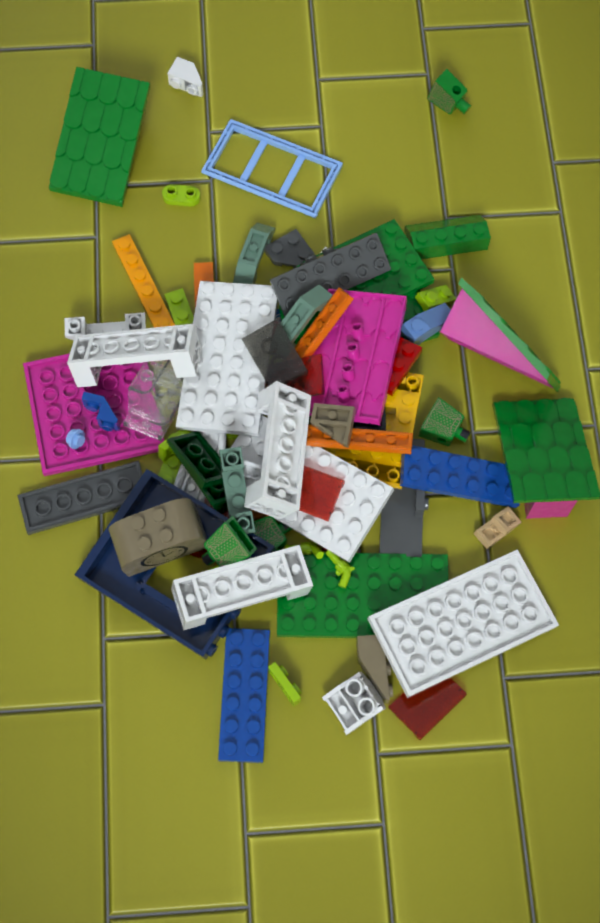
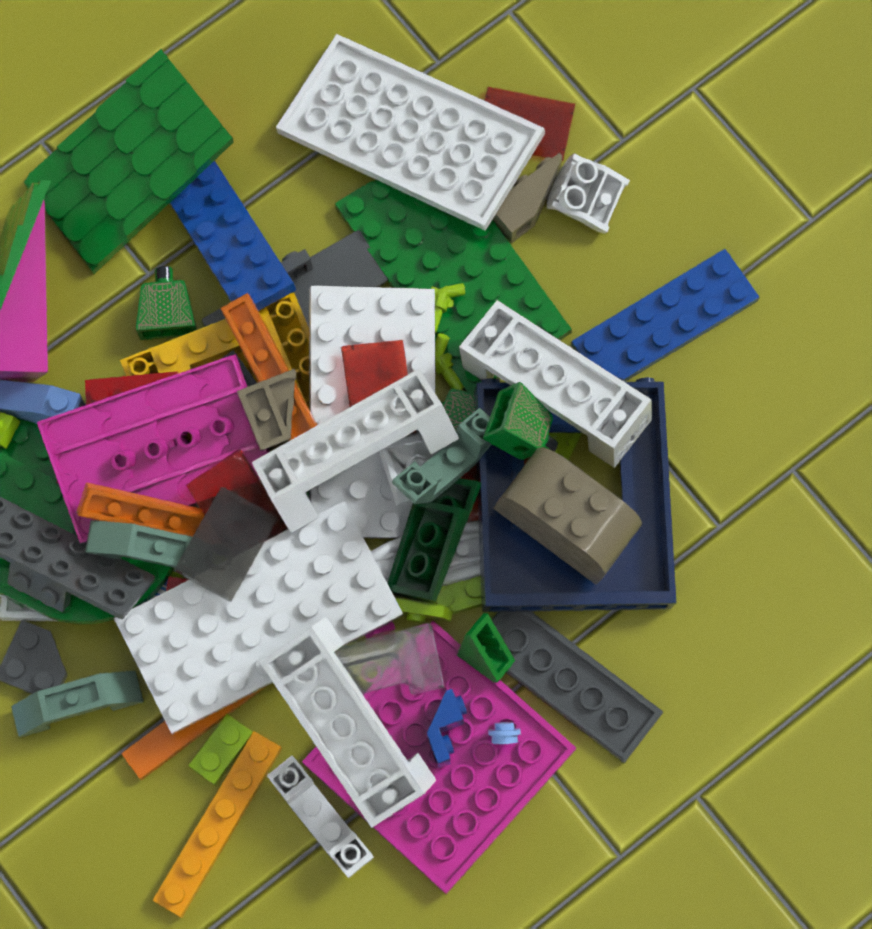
camera: 120 degrees left, 5 degrees up
lime plate [162,184,201,206] -> none
lime plate [268,662,302,707] -> none
tan slope [473,506,522,549] -> none
none -> green slope [457,613,515,683]

